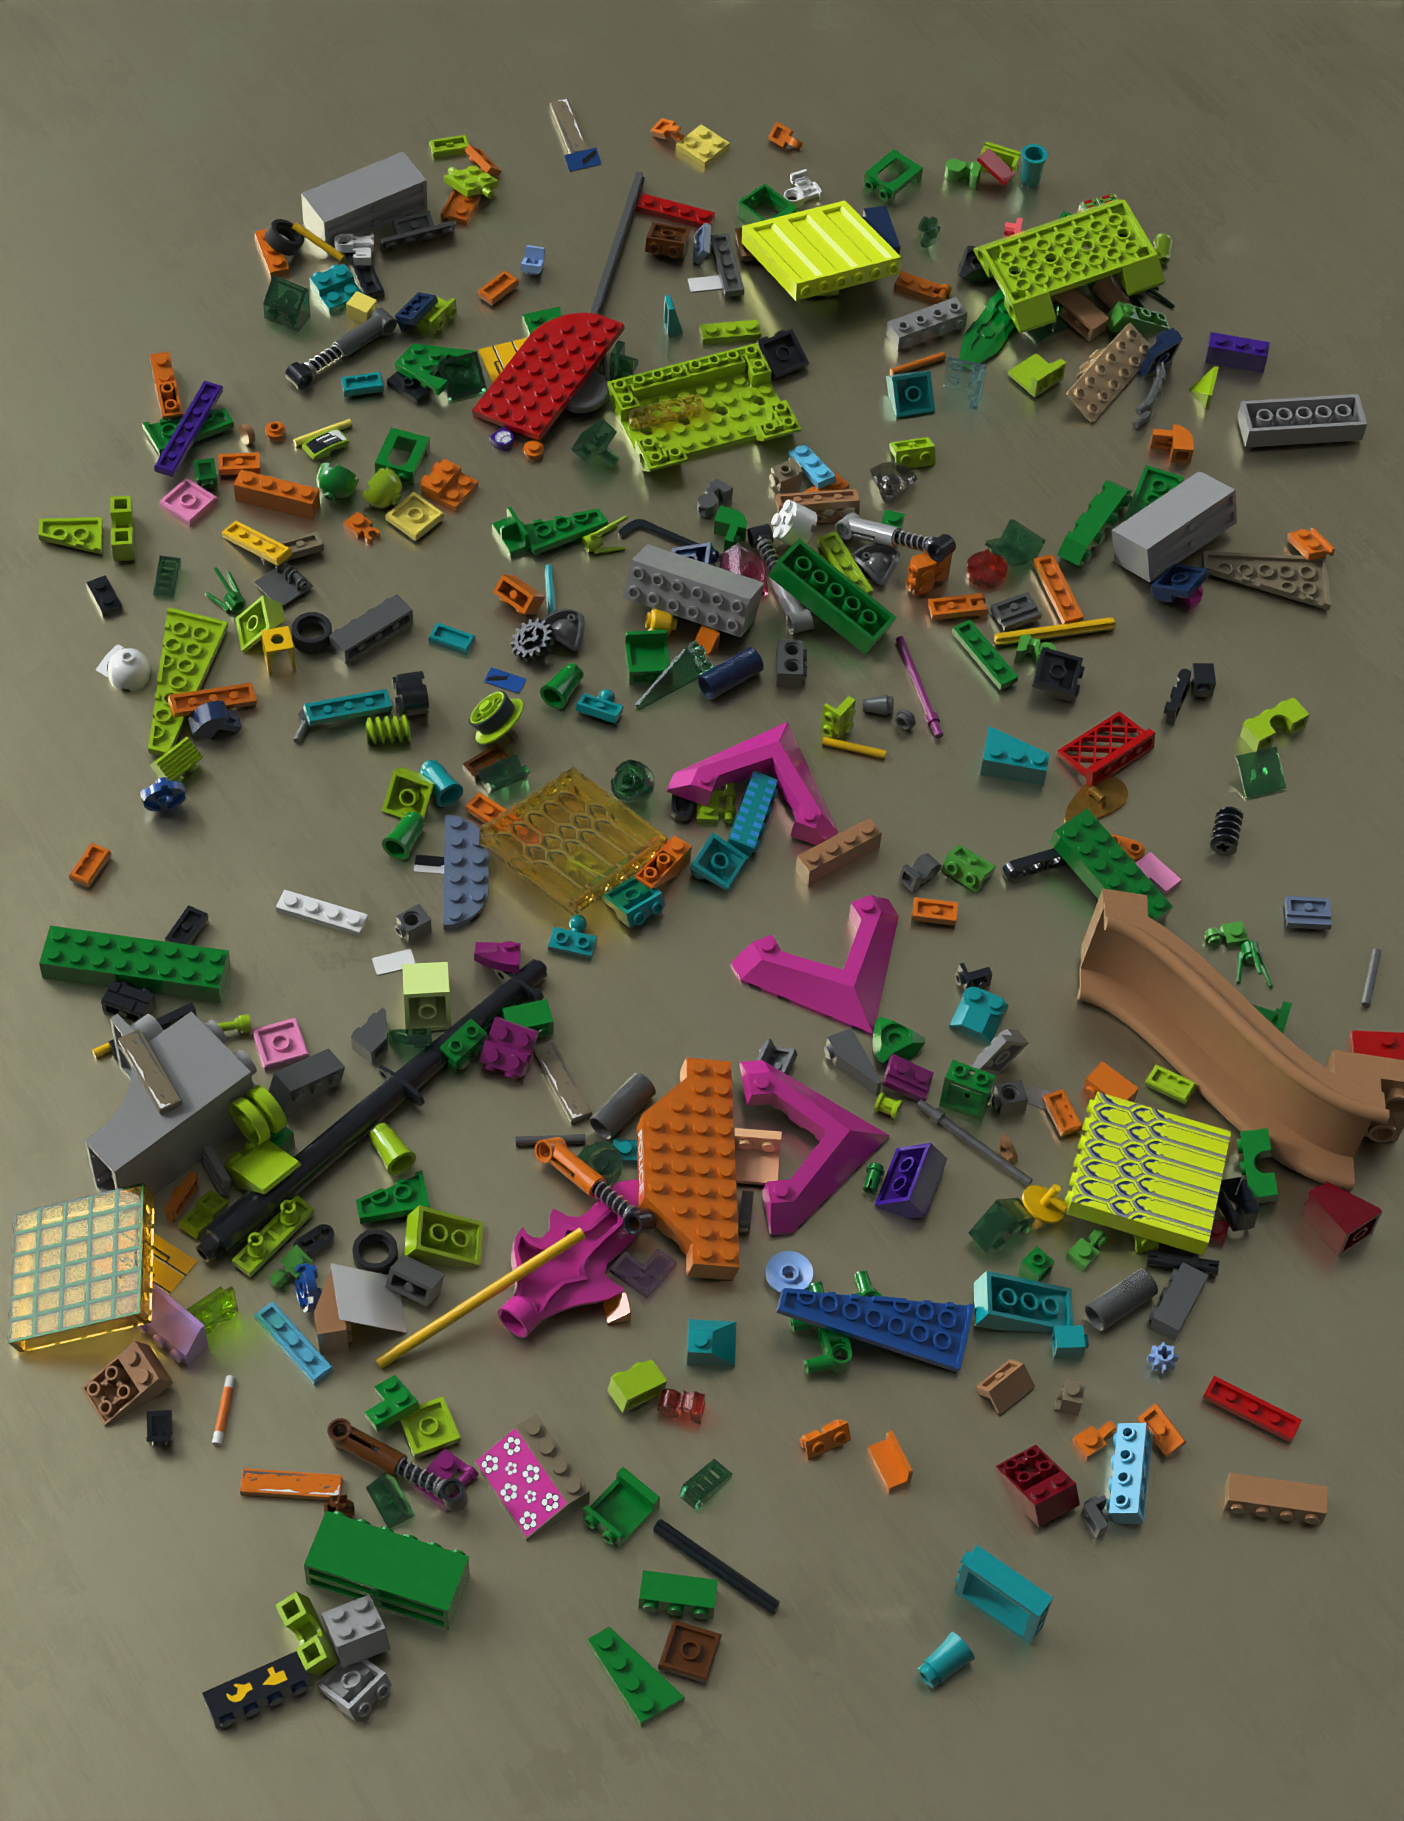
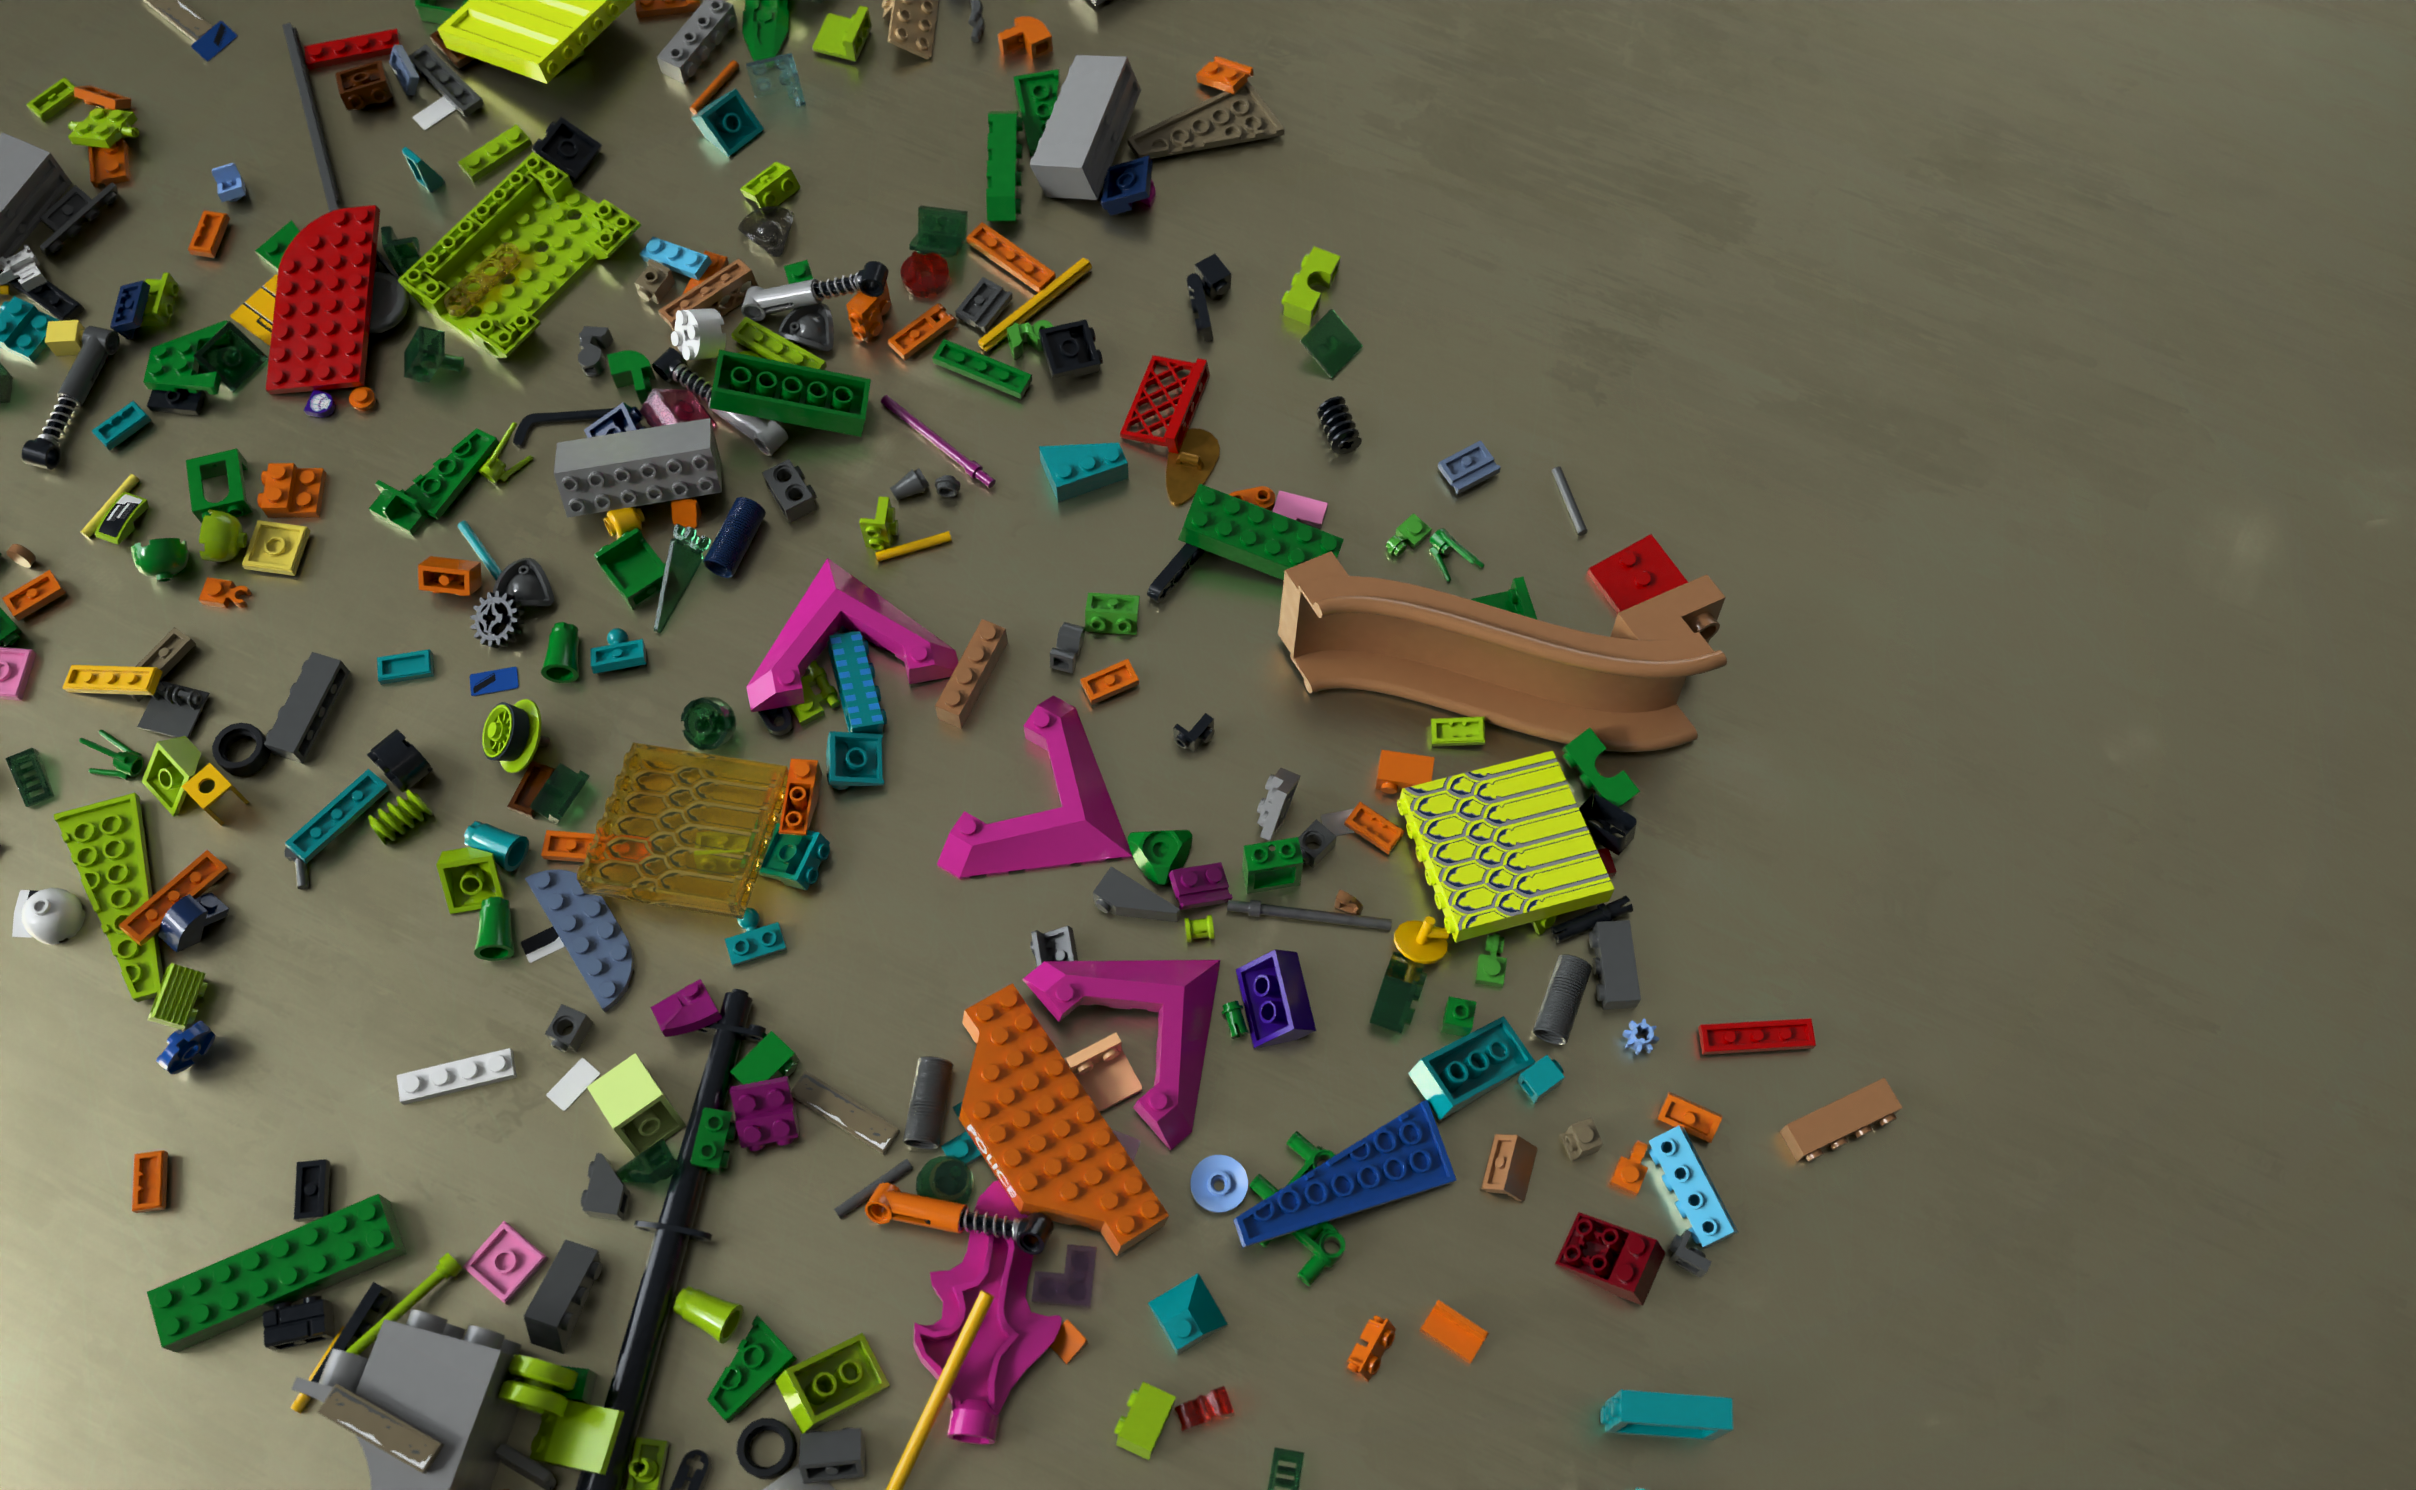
camera: 30 degrees left, 10 degrees up
orange brick [234,470,320,520] -> none
orange plate [265,421,286,441] -> none
clear smoke beam [738,1190,754,1233] -> none
teal slope [949,987,1009,1045] -> none
dark red slope [1301,1182,1383,1257] -> none

